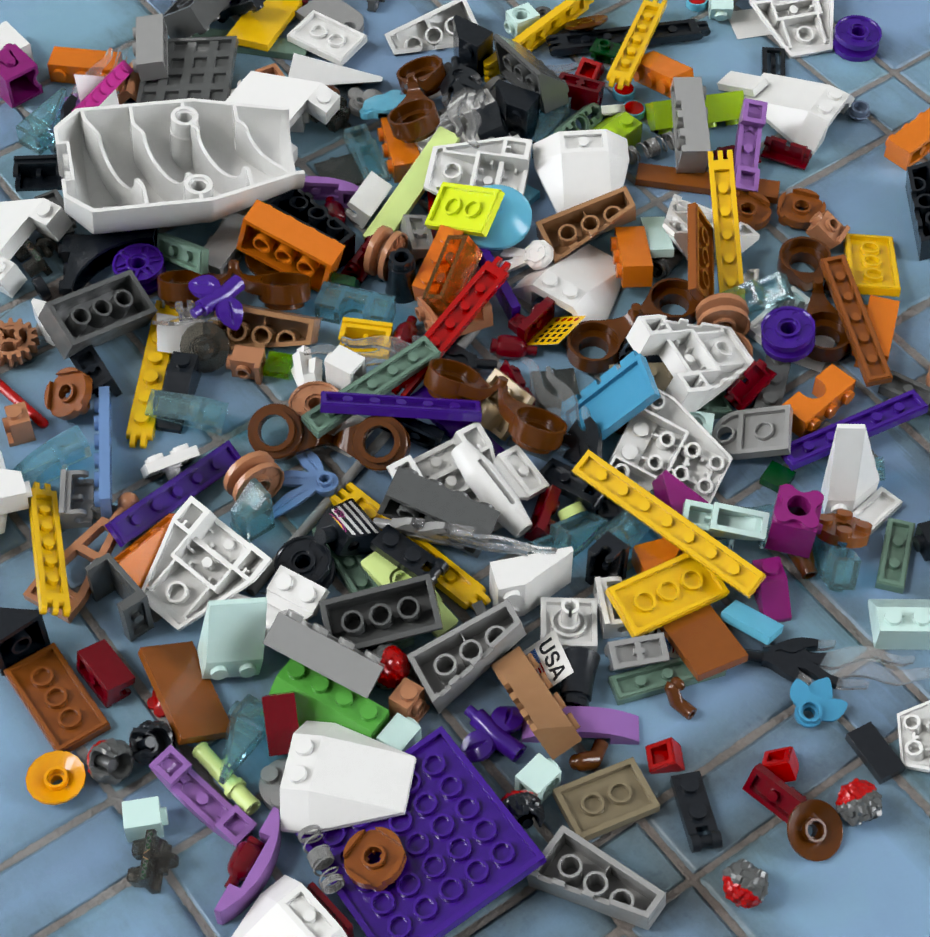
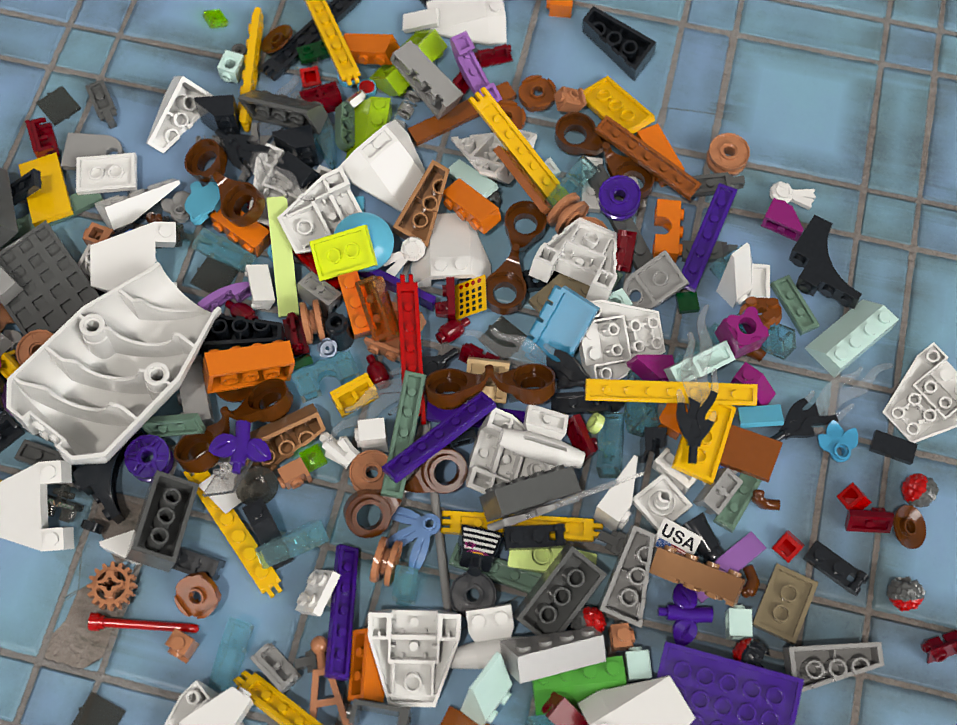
camera: 40 degrees left, 15 degrees up
medium blue plate [94,386,113,518] -> none
none -> plate [317,338,338,358]
none -> piece [676,305,719,464]

